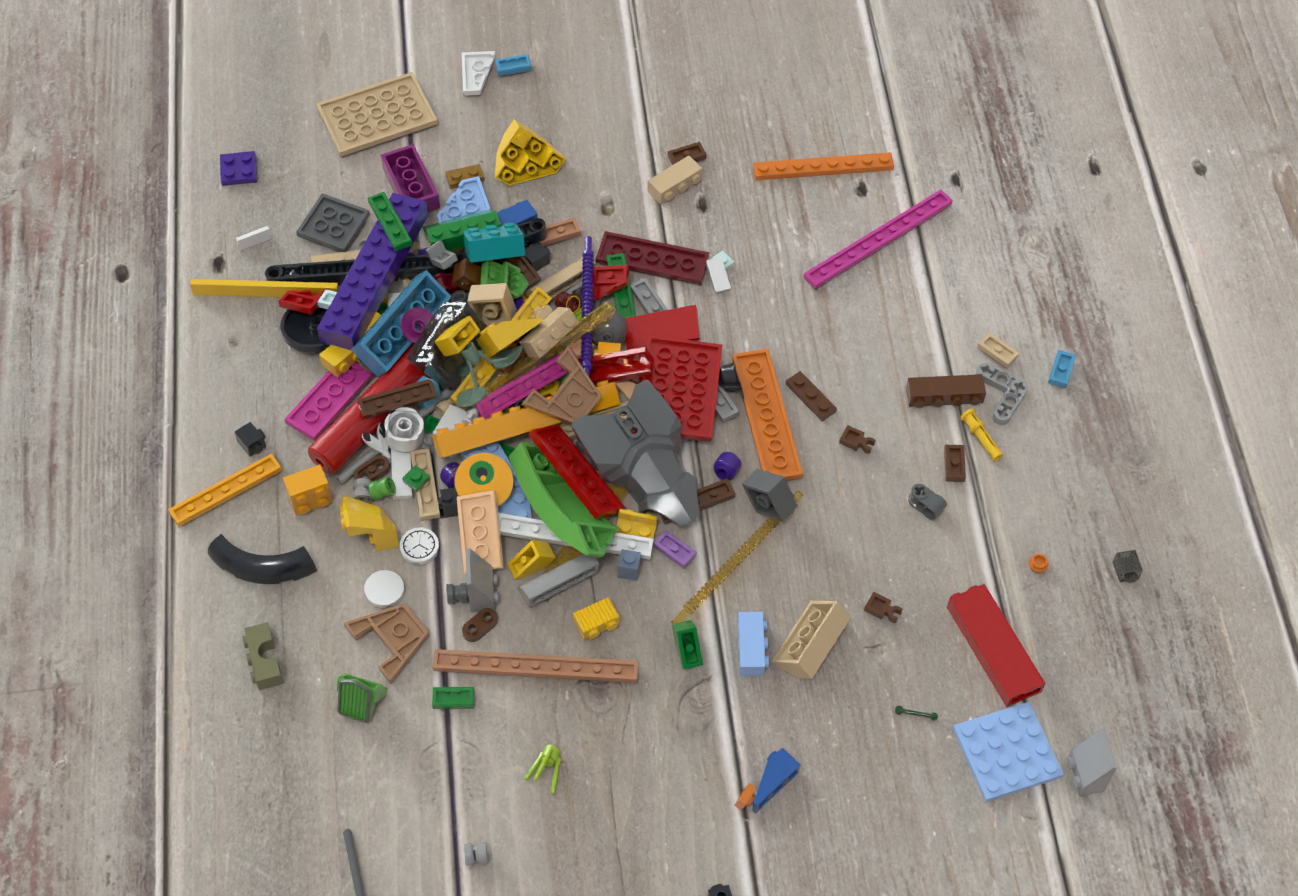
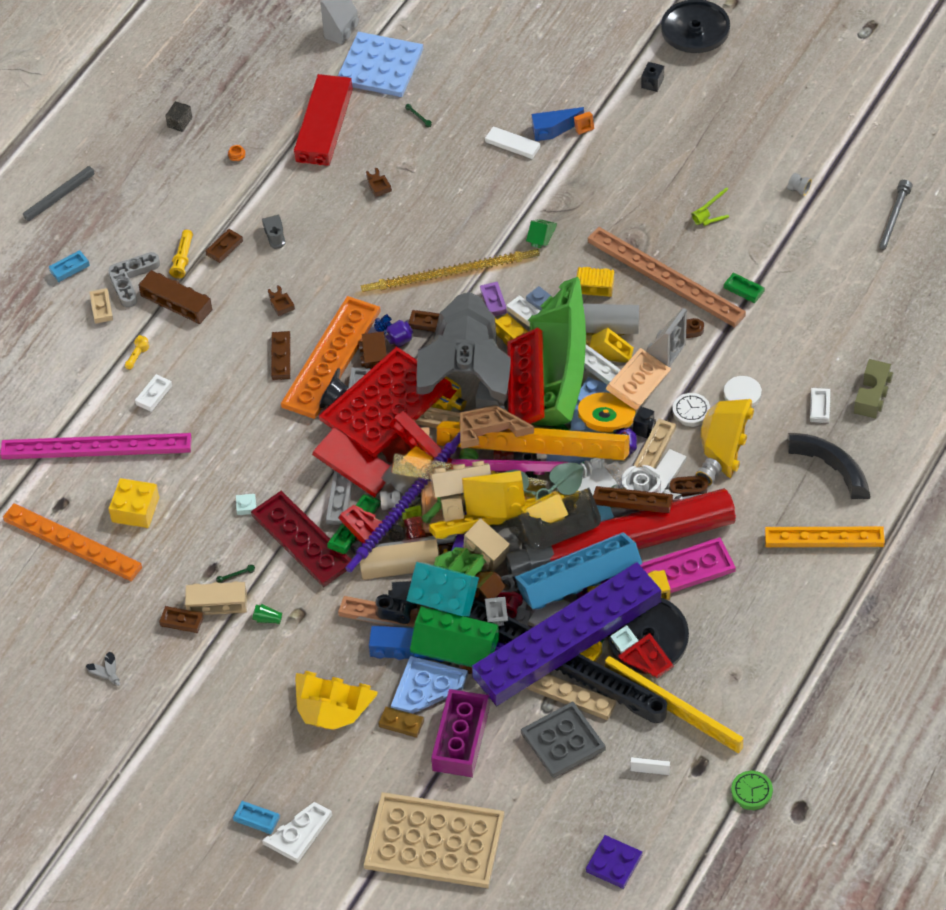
camera: 140 degrees left, 5 degrees down
black brick [234,422,266,457] -> none
light orange brick [283,464,333,516] -> none
bright green piece [337,673,388,723] -> none
medium nougat wing [344,604,429,684] -> none
green tile [367,192,413,251] -> none
bright green wheel [369,477,396,500] -> none
magenta dish [401,307,437,345] -> none
green plate [402,465,430,492] -> none
dark grey wheel [446,583,468,604] -> none
white piece [706,257,731,293] -> none
light blue brick [738,612,769,676] -> none
dark grey brick [742,469,798,521] -> none
tan slope [771,601,851,679] -> none
none -> dark grey axle [23,166,95,221]
none -> light grey piece [86,652,120,686]
none -> yellow brick [109,478,160,528]
none -> yellow piece [124,335,149,370]
none -> white plate [135,374,172,412]
none -> dark green hinge [216,564,255,583]
none -> green cone [252,603,283,624]
none -> reddish brown brick [359,331,387,370]
none -> clear blue plate [374,314,392,335]
none -> white tile [485,126,540,159]
none -> bright green tile [731,770,773,810]
none -> white tile [810,388,830,423]

